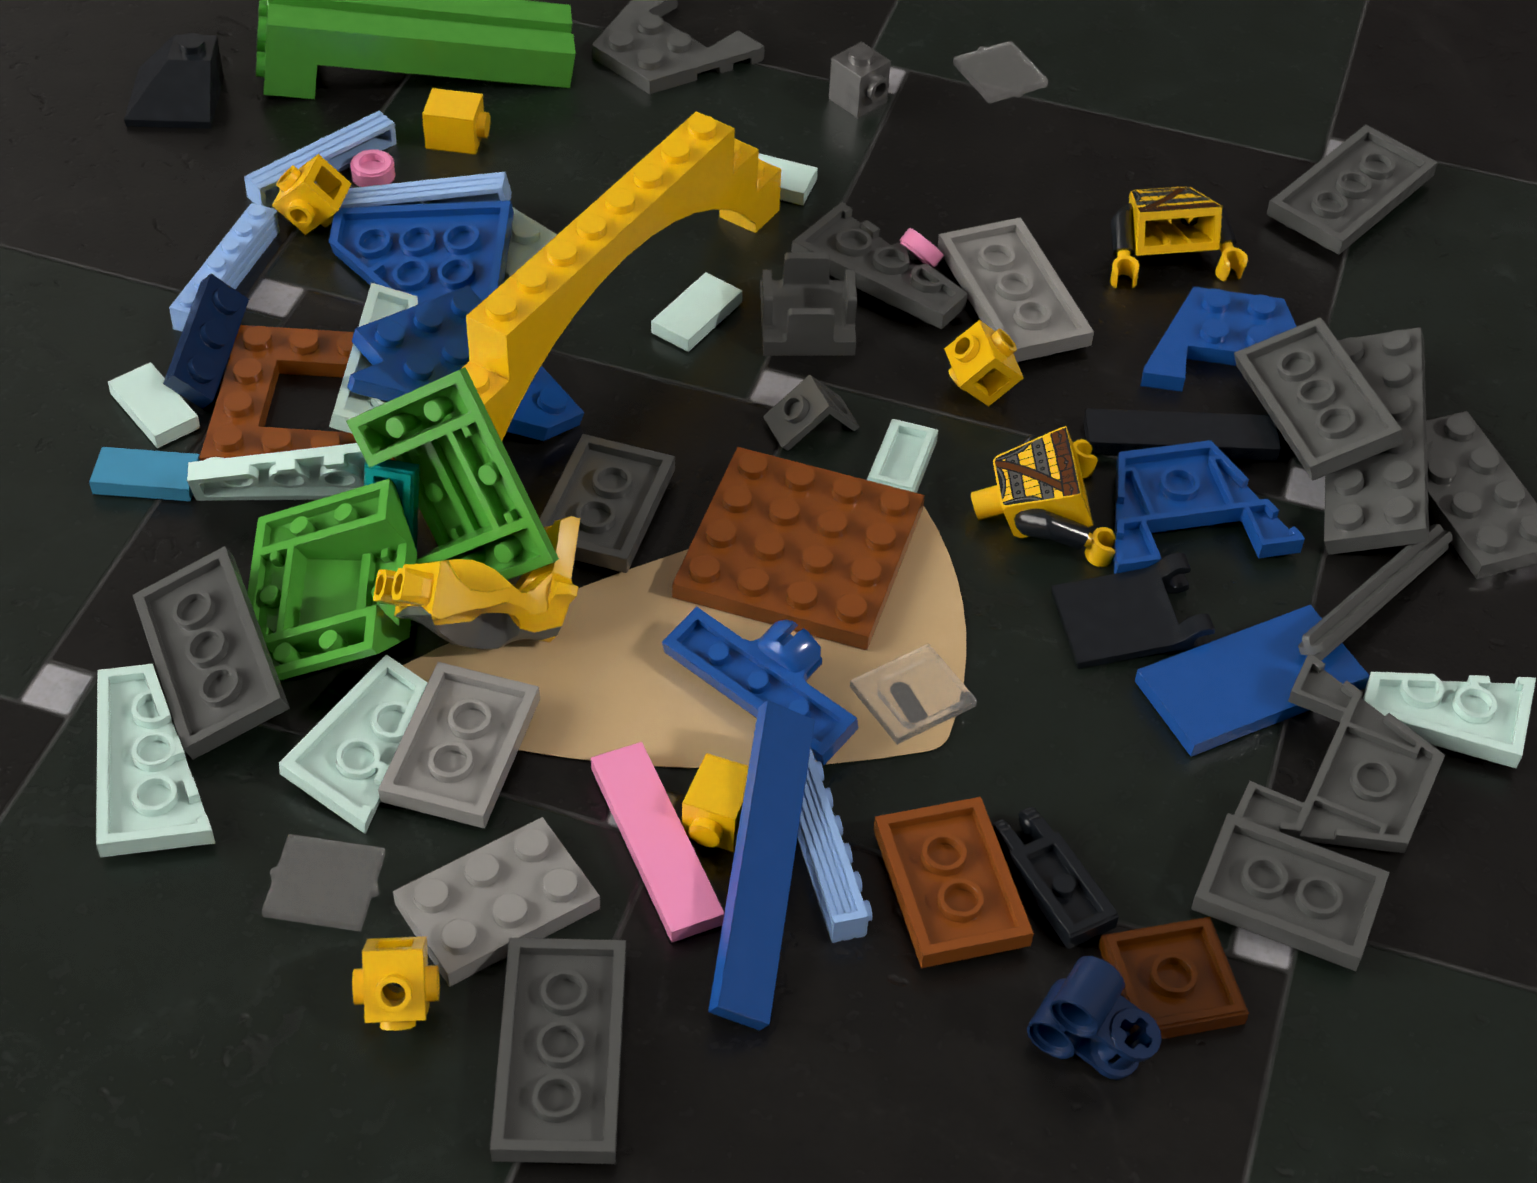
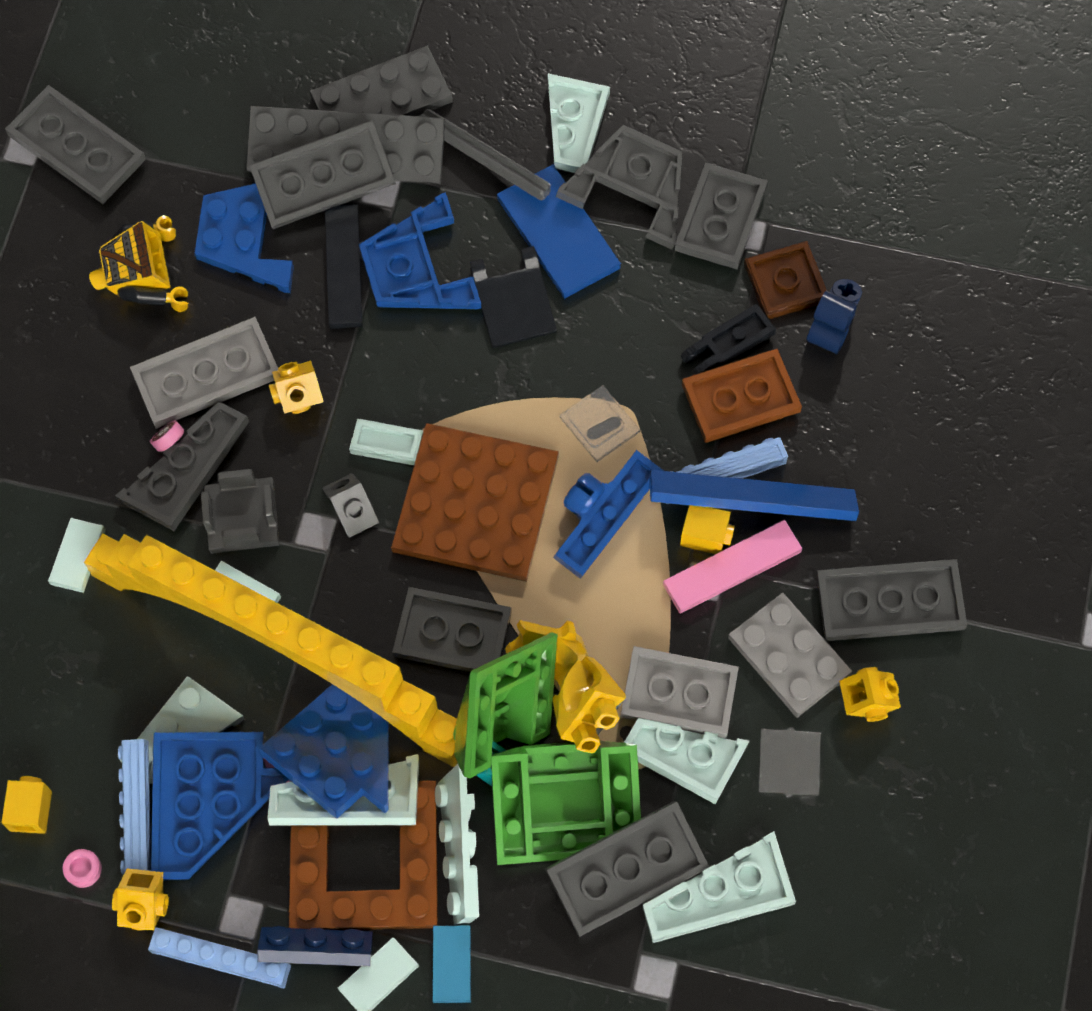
camera: 90 degrees left, 20 degrees up
light blue piece [244,111,397,207] -> none
torso [971,426,1116,567] -> none

